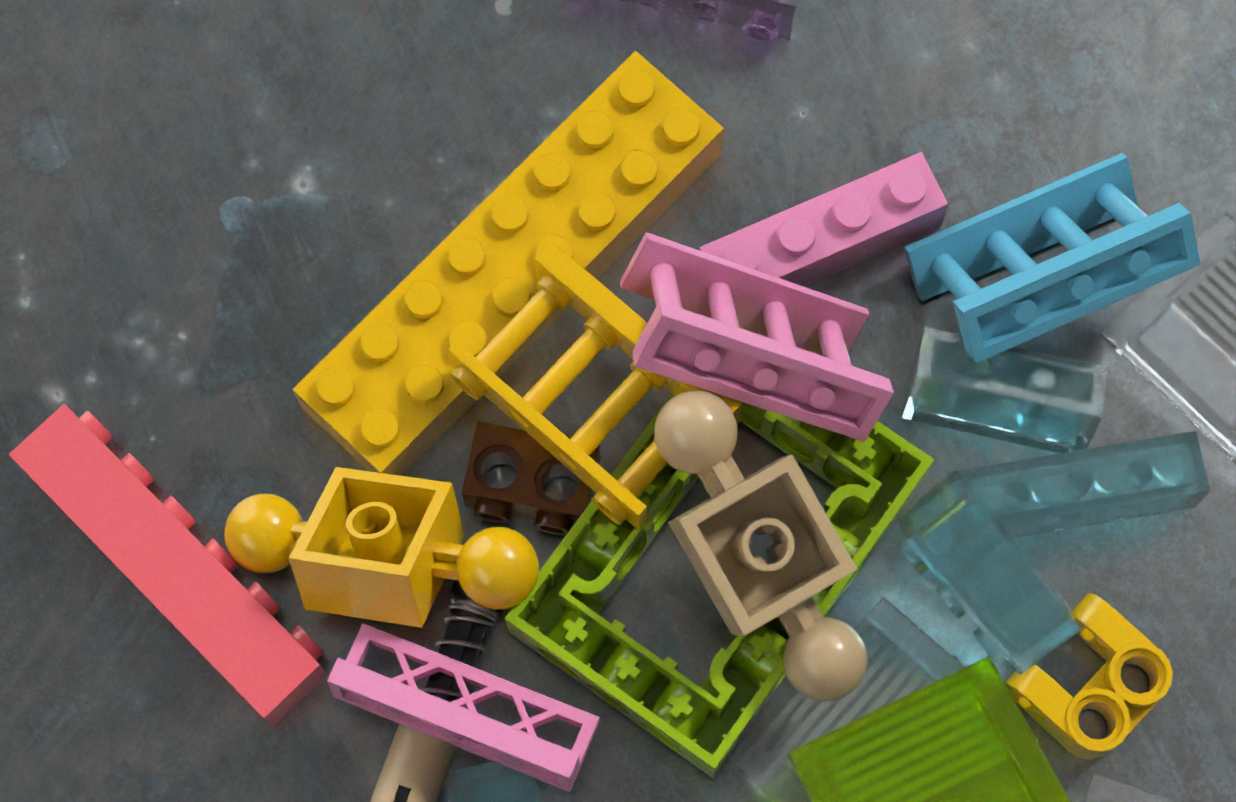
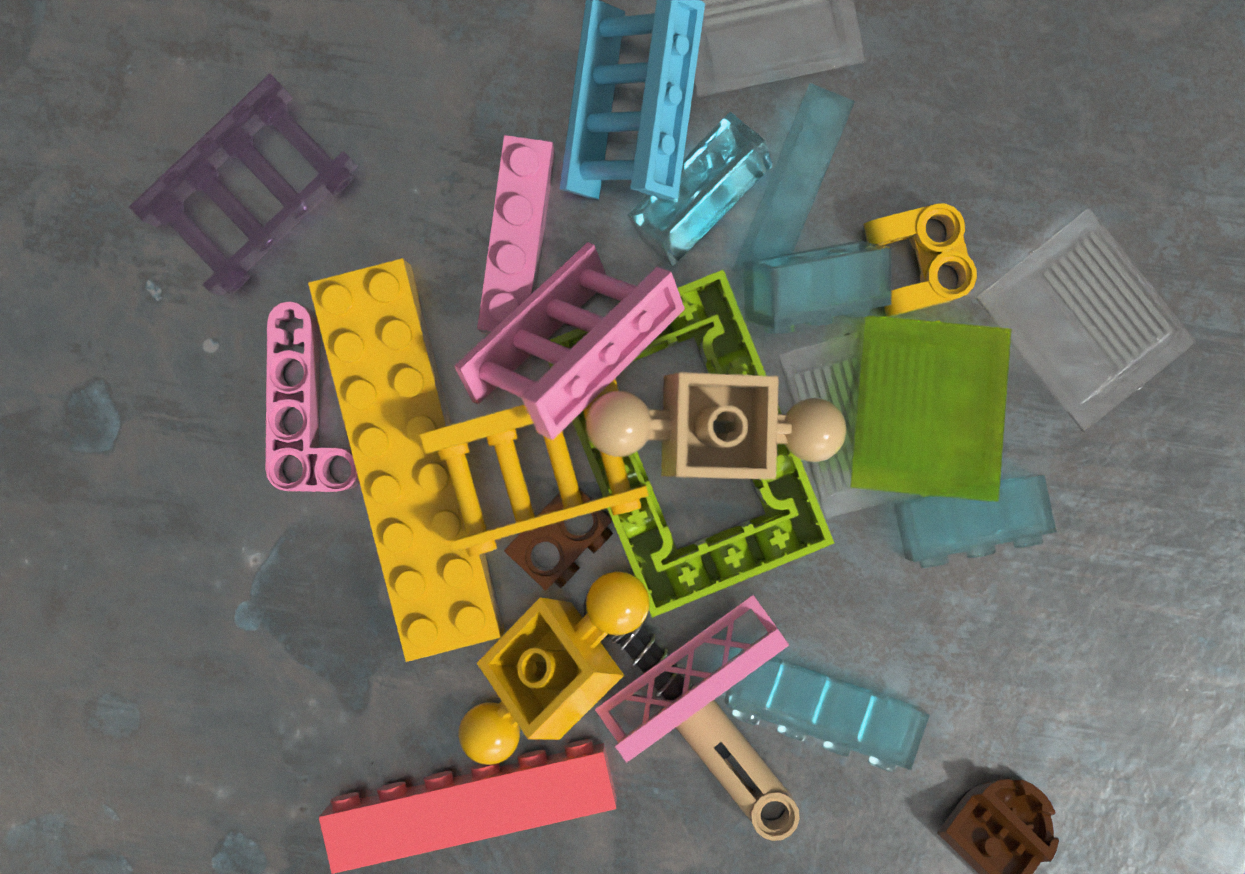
camera: 65 degrees left, 15 degrees up
none -> bright pink beam [265,302,360,492]

